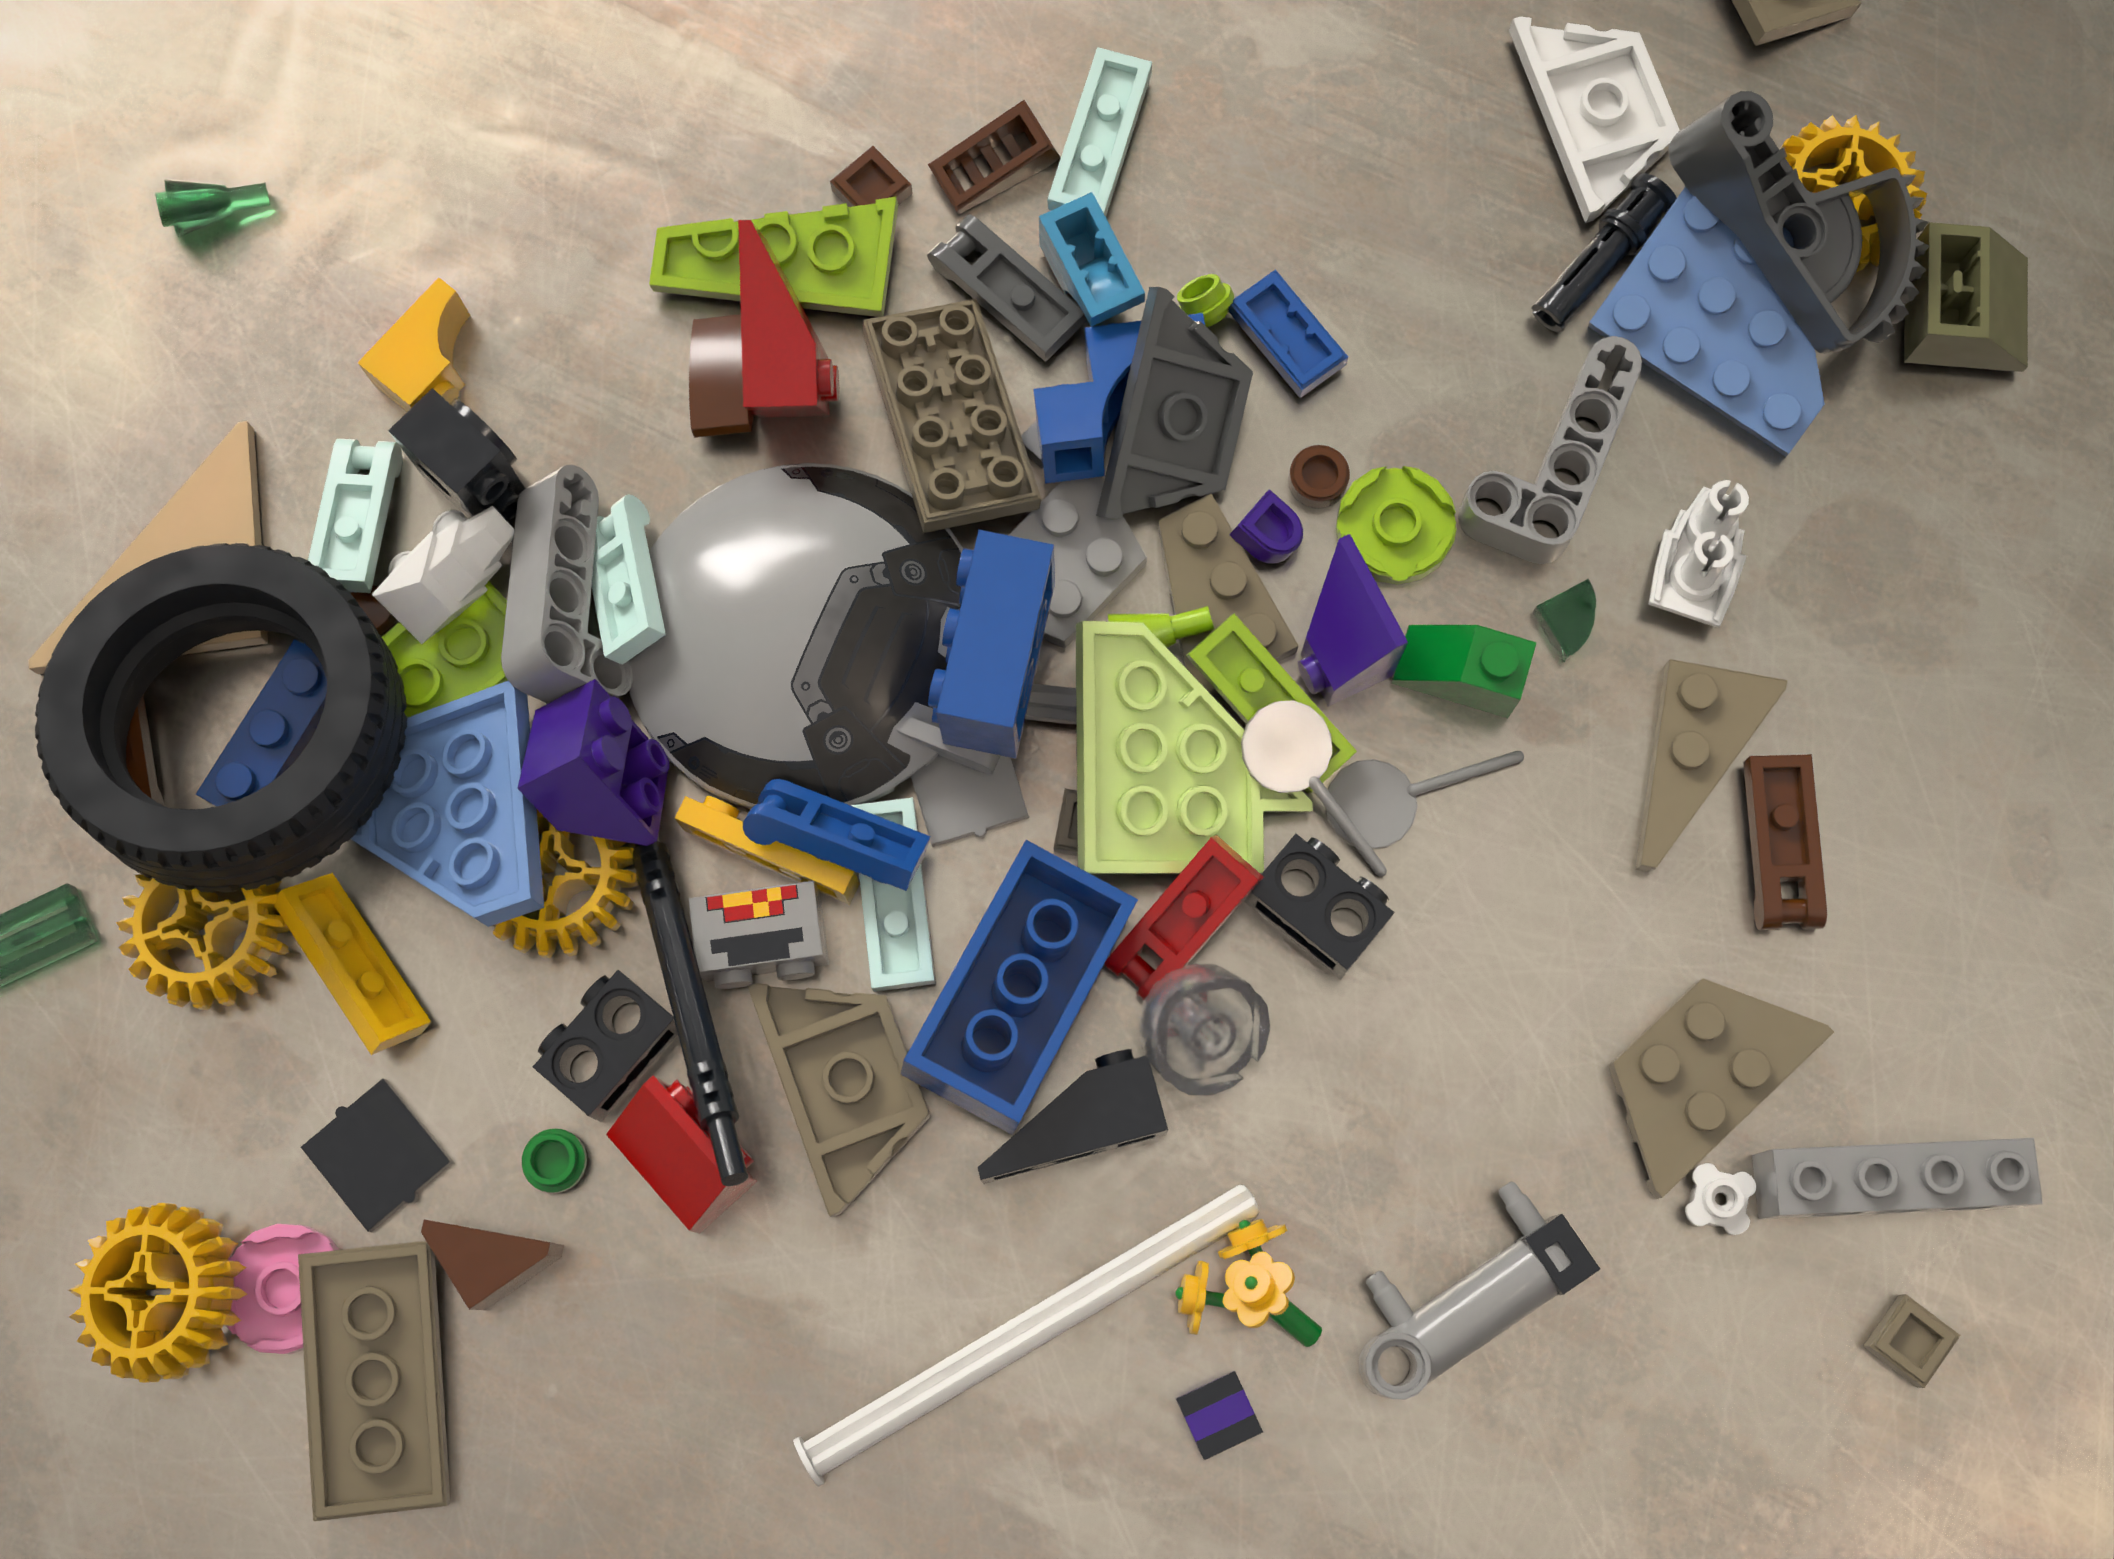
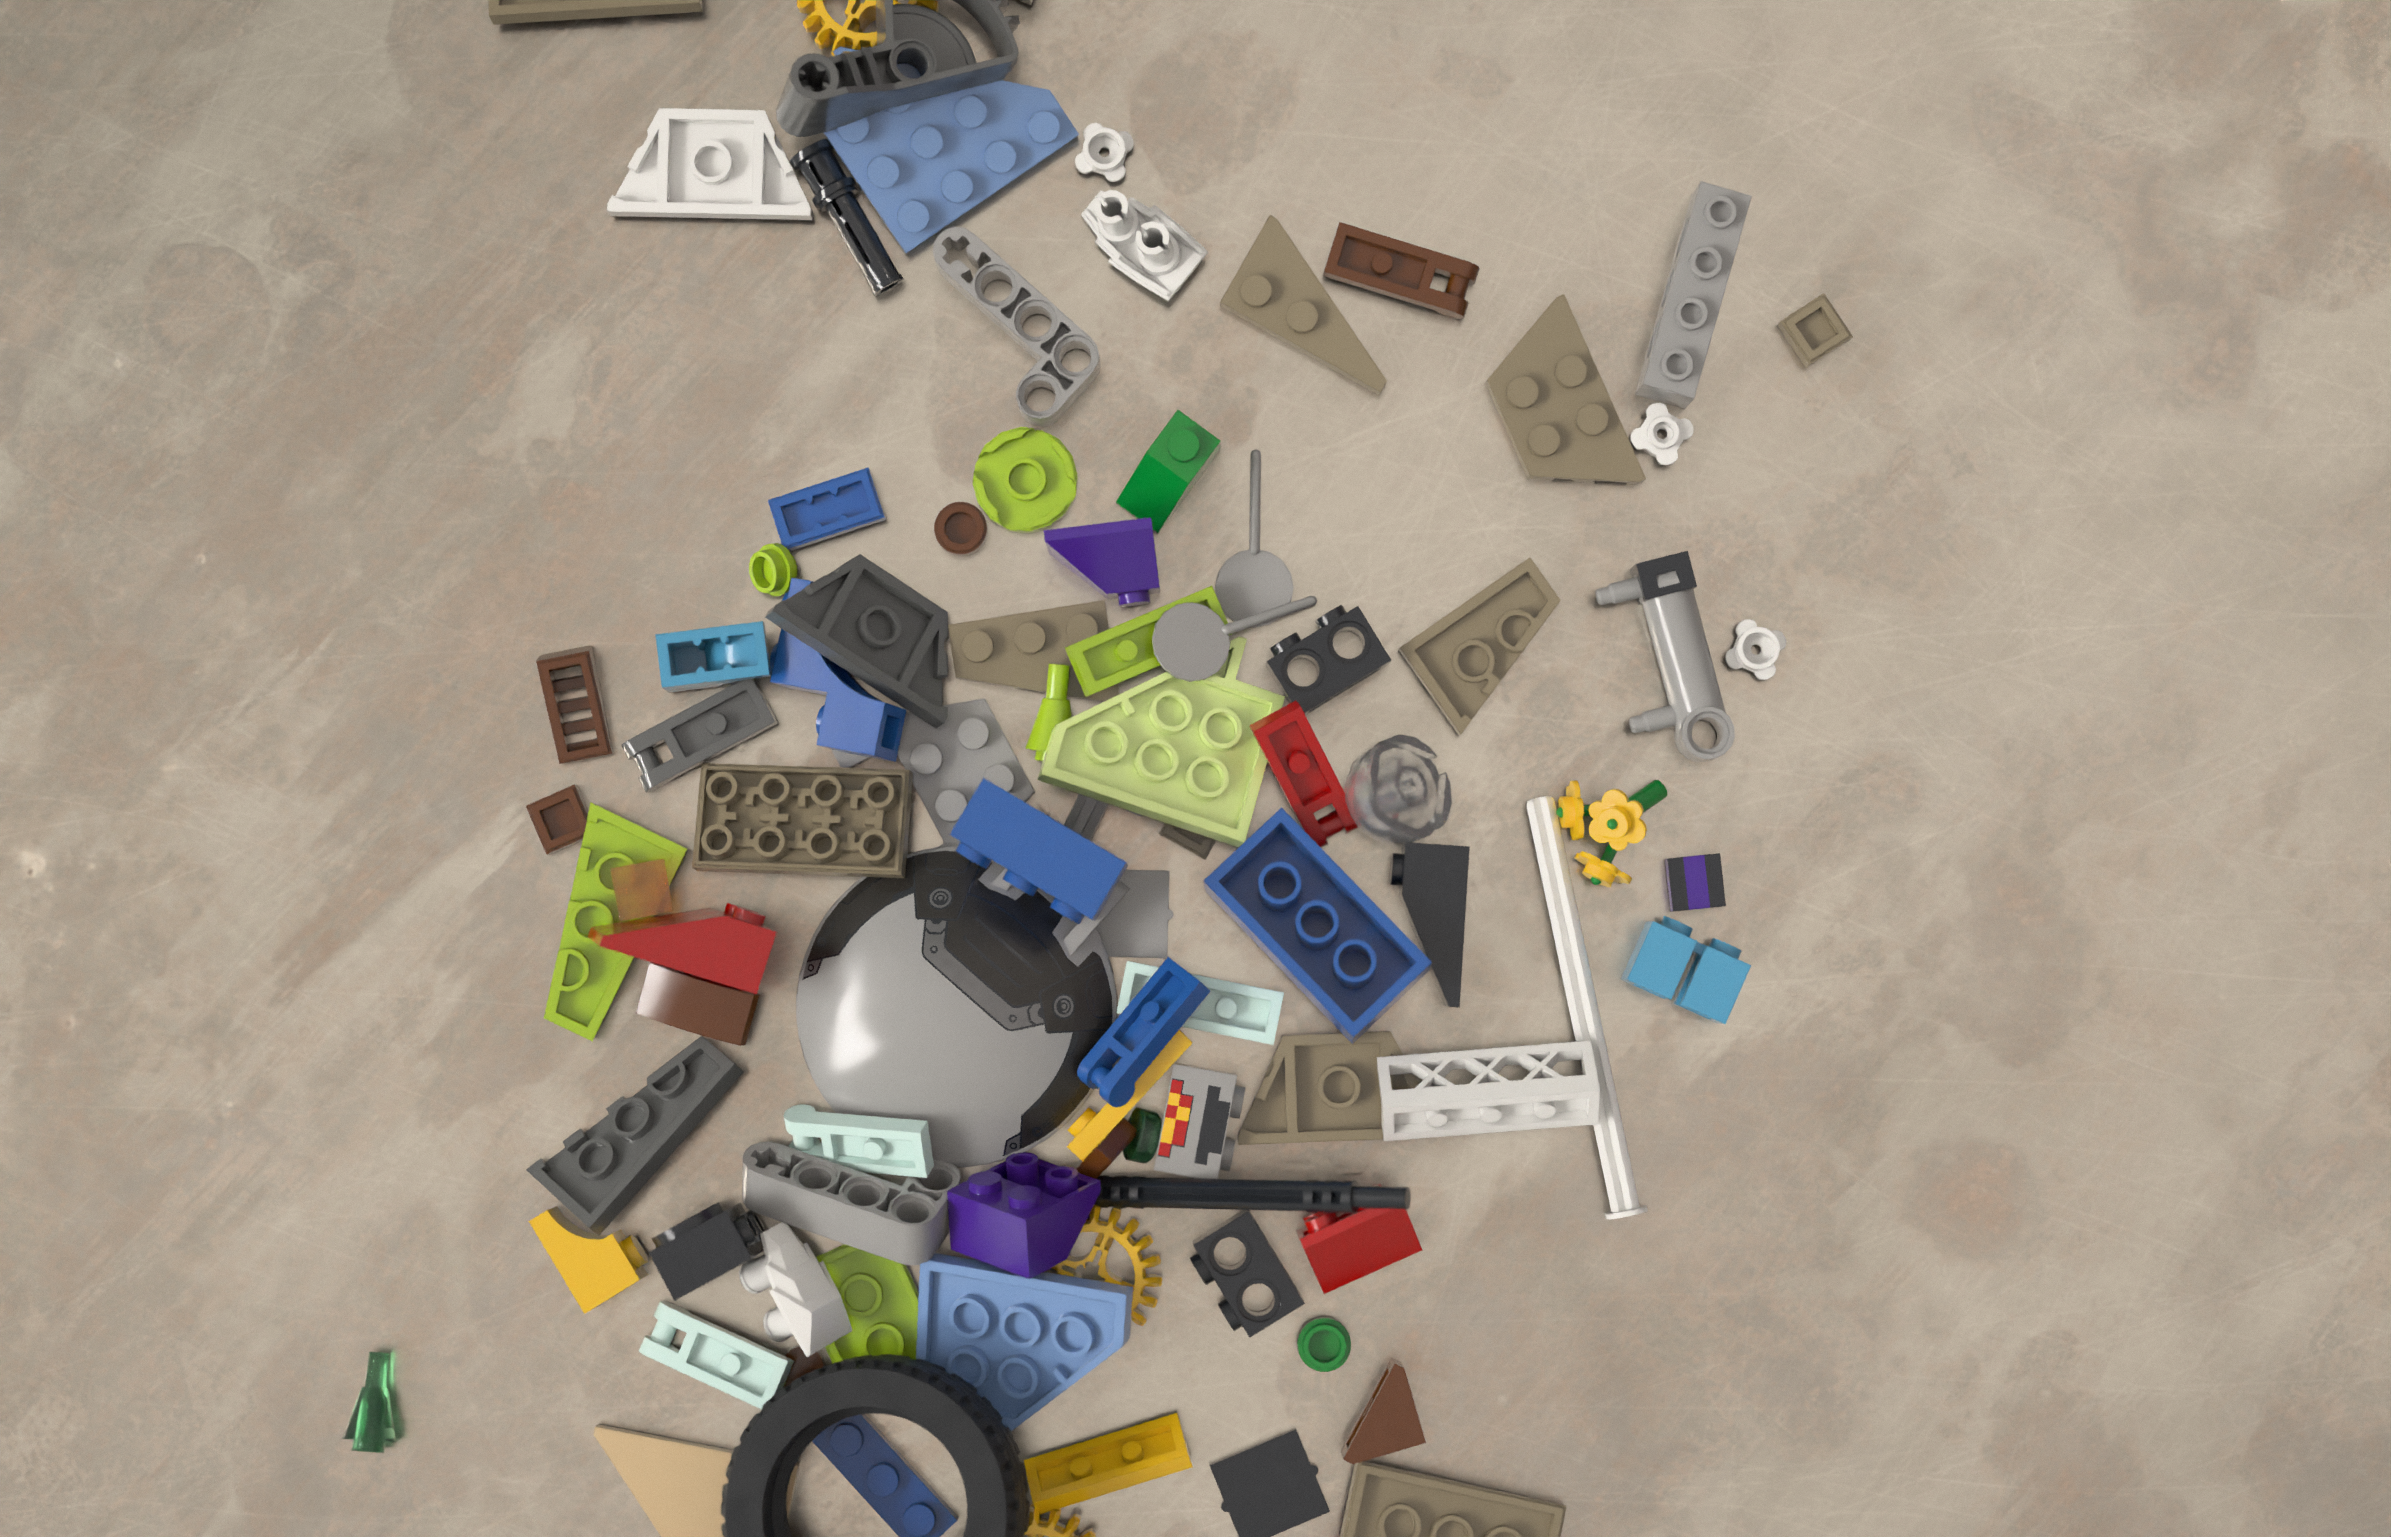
camera: 75 degrees left, 10 degrees up
light aqua plate [1047,47,1152,217] -> none
dark purple tile [1229,489,1303,563] -> none
clear green tile [1533,578,1597,663] -> none
none -> dark grey wing [526,1036,744,1236]
none -> clear orange tile [610,858,674,921]
none -> white plate [1075,123,1134,182]
none -> reddish brown tile [1076,1118,1137,1179]
none -> clear green tile [1123,1108,1161,1164]
none -> white fence [1377,1040,1600,1141]
none -> dark tan wing [1399,557,1561,736]
none -> dark azure piece [1620,916,1752,1024]
none -> white plate [1725,619,1786,680]

